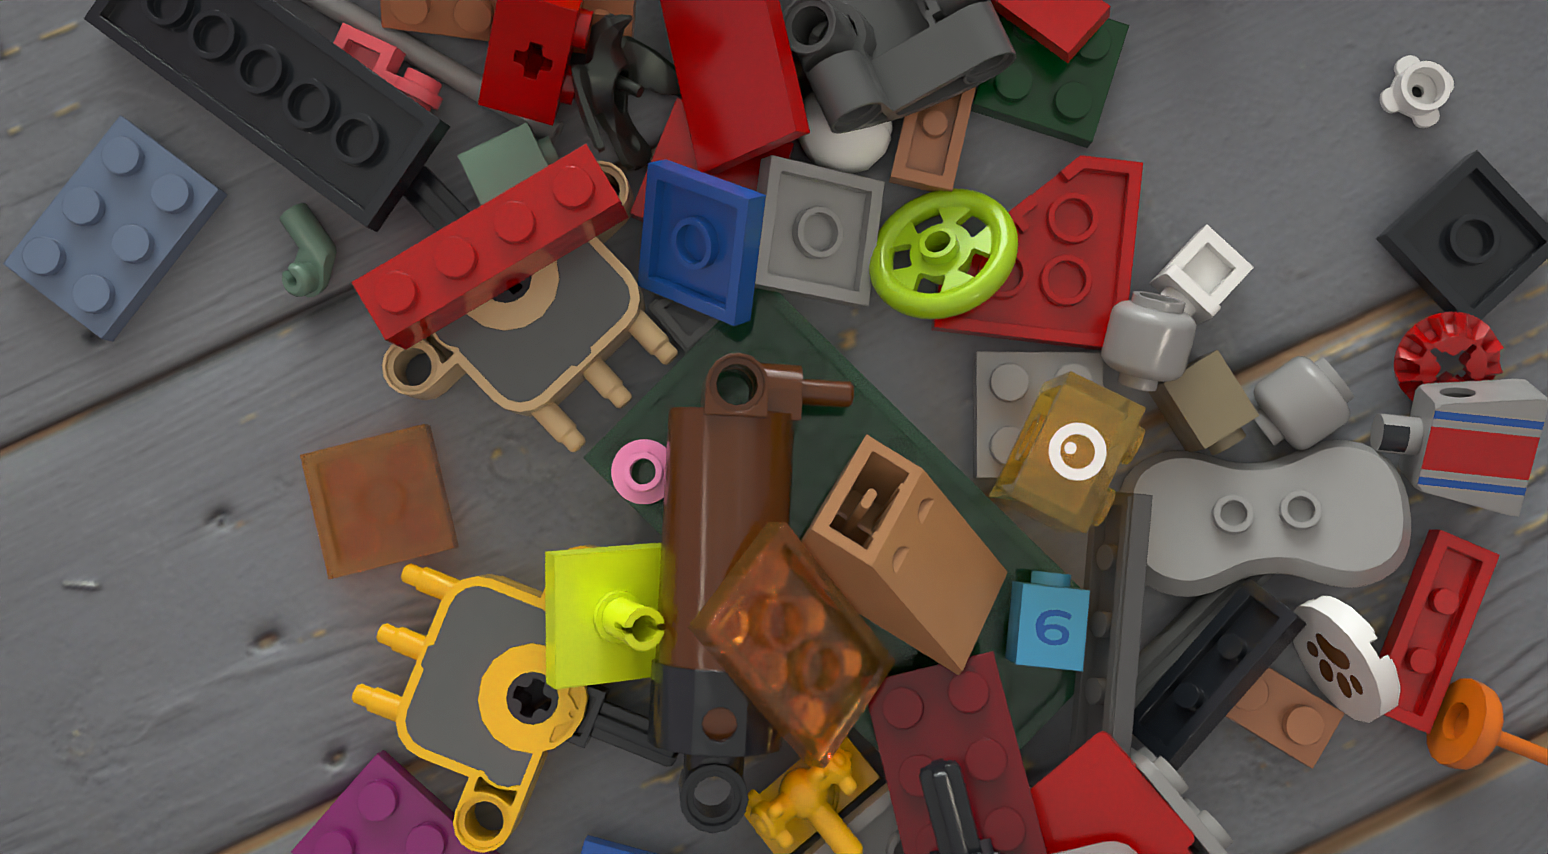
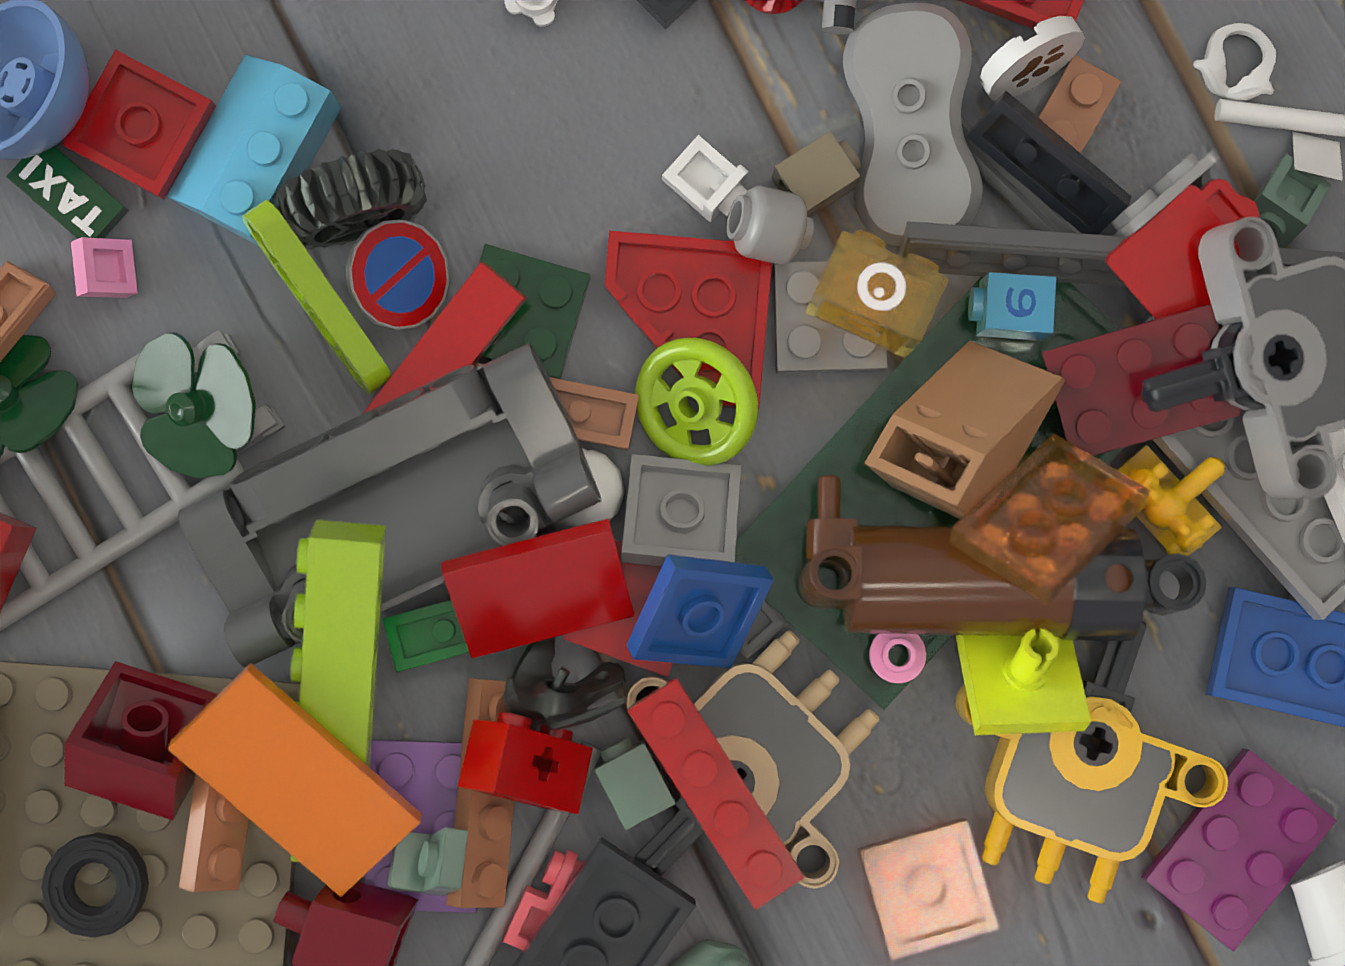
camera: 95 degrees left, 0 degrees up
light grey head [1253,356,1354,450] -> none

